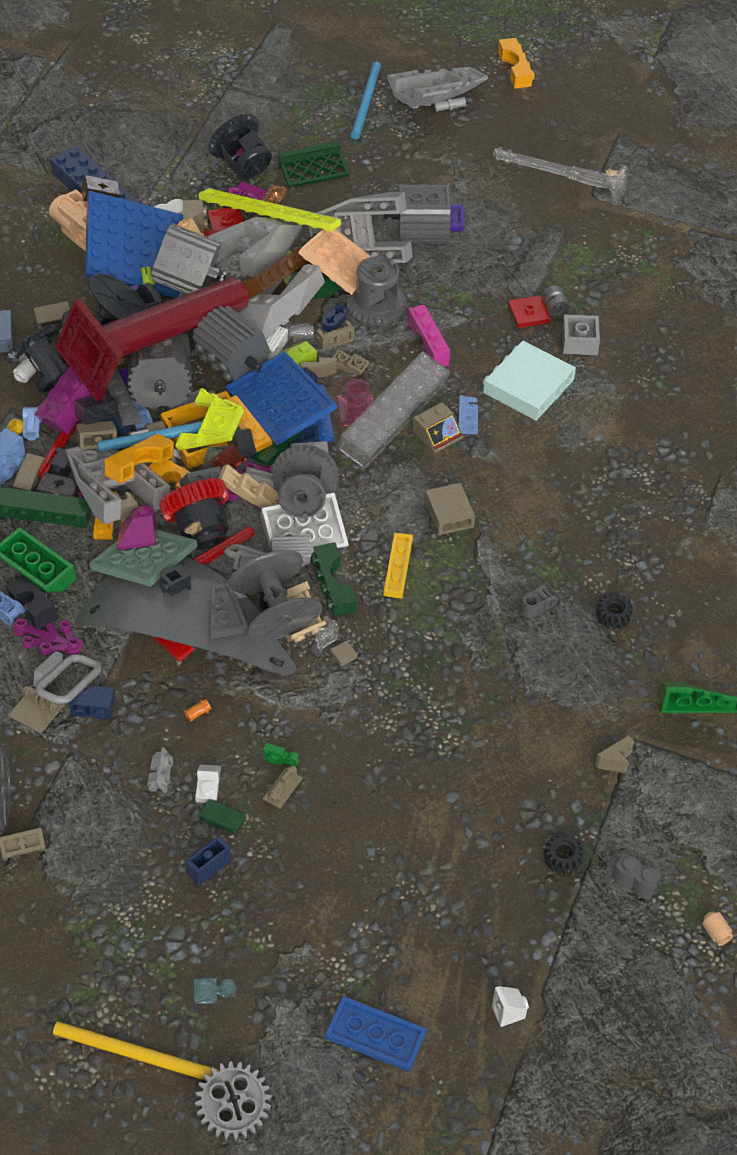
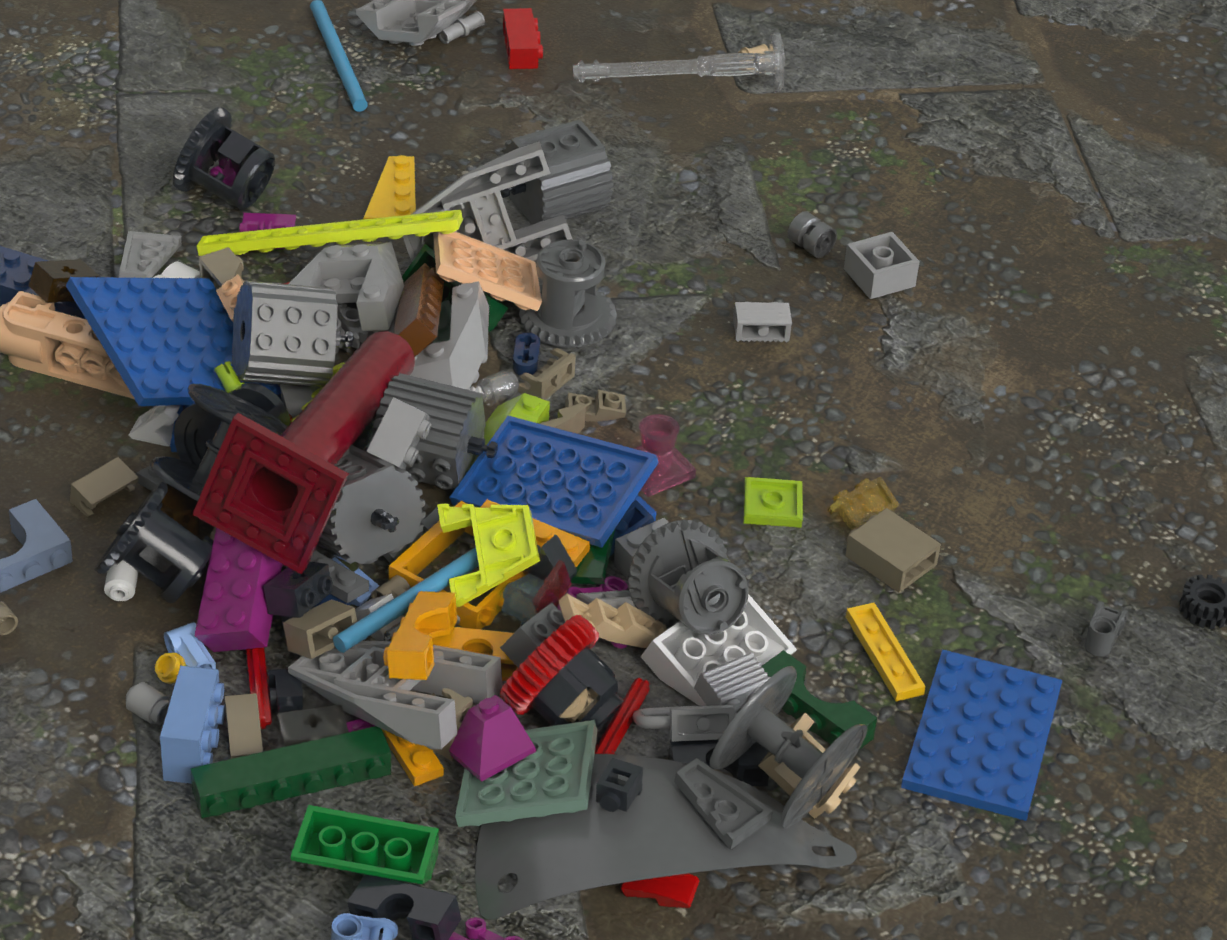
camera: 30 degrees left, 10 degrees down
red tile [207,207,244,231] -> none
clear orange plate [262,184,287,205] -> none
dark green fence [278,141,350,188] -> none
clear bracket [315,615,339,650] -> none
dark tan tile [330,641,358,666] -> none
clear brick [337,351,450,469] -> none
dark pink arch [408,305,450,369] -> none
slope [413,402,463,453] -> none
medium blue hinge [458,395,478,434] -> none
light aqua brick [483,341,576,421] -> none
red plate [508,295,551,328] -> none
none -> light grey wing [119,231,182,278]
none -> yellow wing [363,155,416,220]
none -> light grey brick [367,397,432,470]
none -> red brick [503,8,543,69]
none -> light grey brick [733,301,792,342]
none -> lime tile [744,477,803,528]
none -> clear yellow bracket [827,476,899,531]
none -> blue plate [901,649,1062,821]

